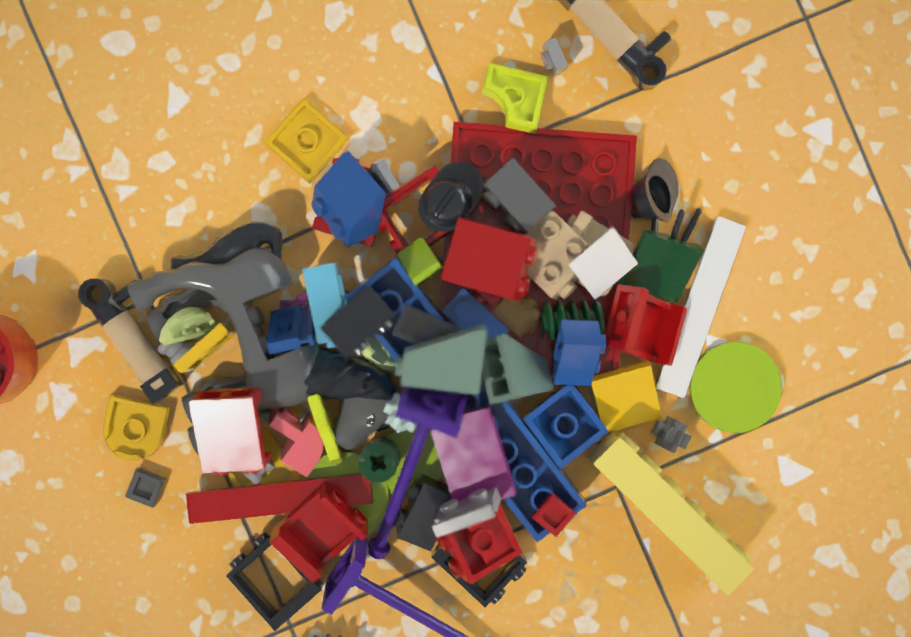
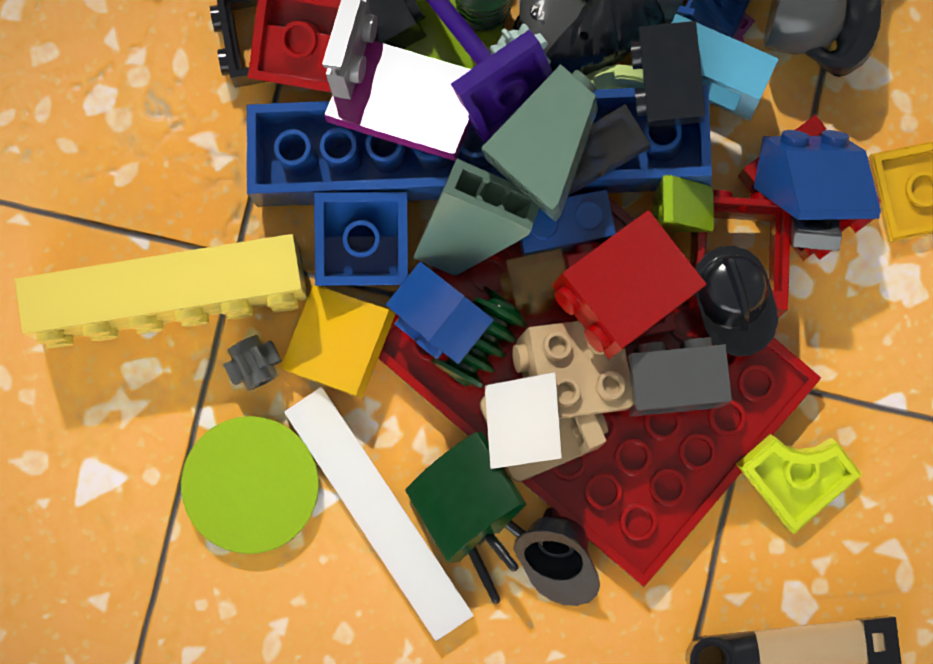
camera: 125 degrees right, 5 degrees down
red tile [532,492,576,537] -> none
light grey plate [540,37,568,76] -> none
red panel [604,284,687,366] -> none

